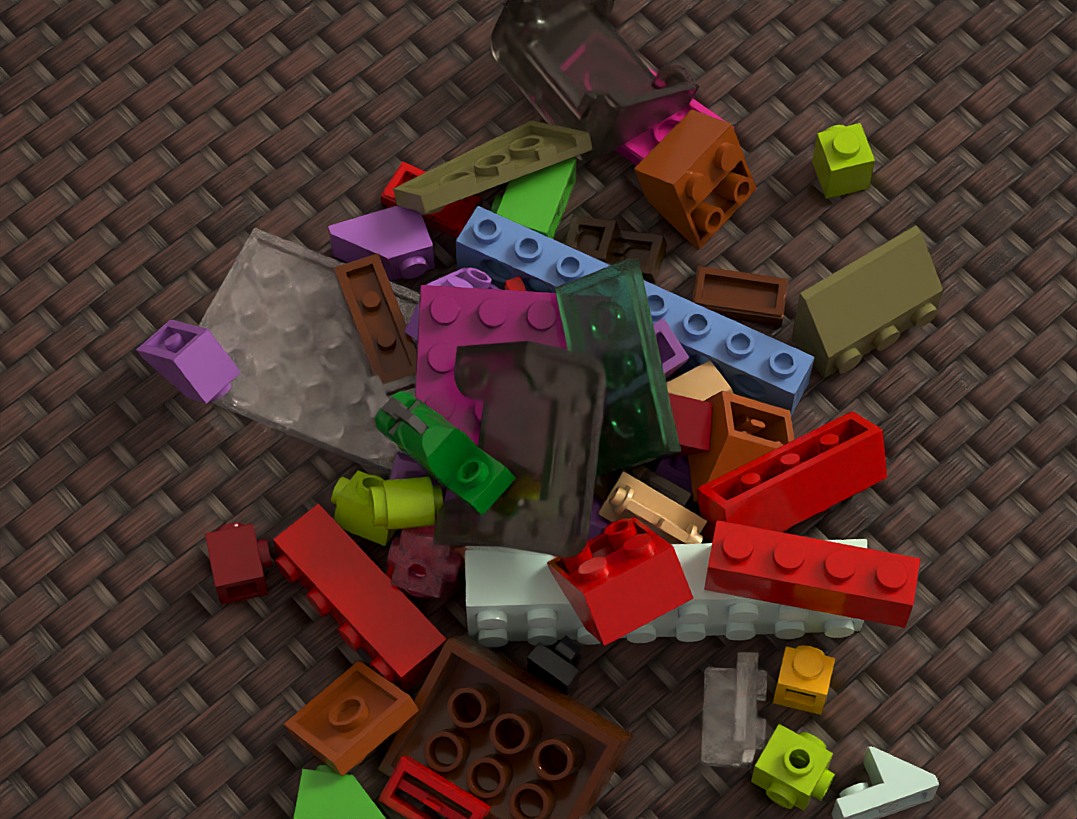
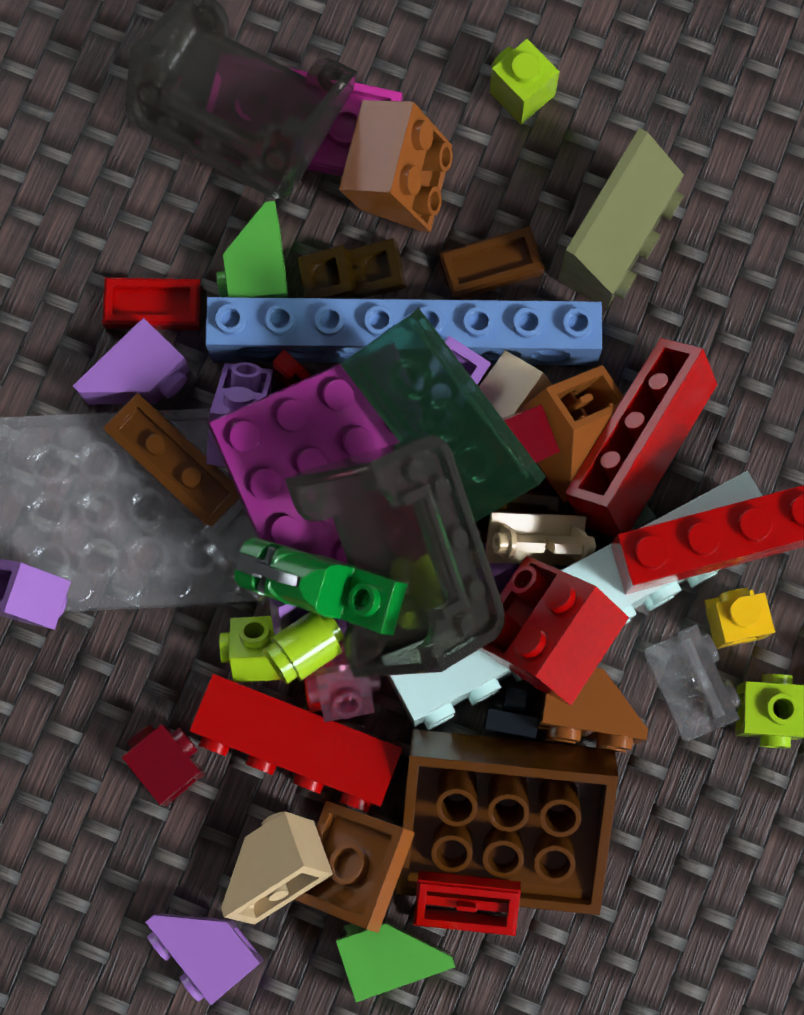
camera: 25 degrees left, 15 degrees up
olive wing [393,120,593,215] -> none
none -> medium lavender slope [145,913,264,1005]
none -> tan slope [221,811,333,925]
none -> dark orange slope [537,668,648,753]

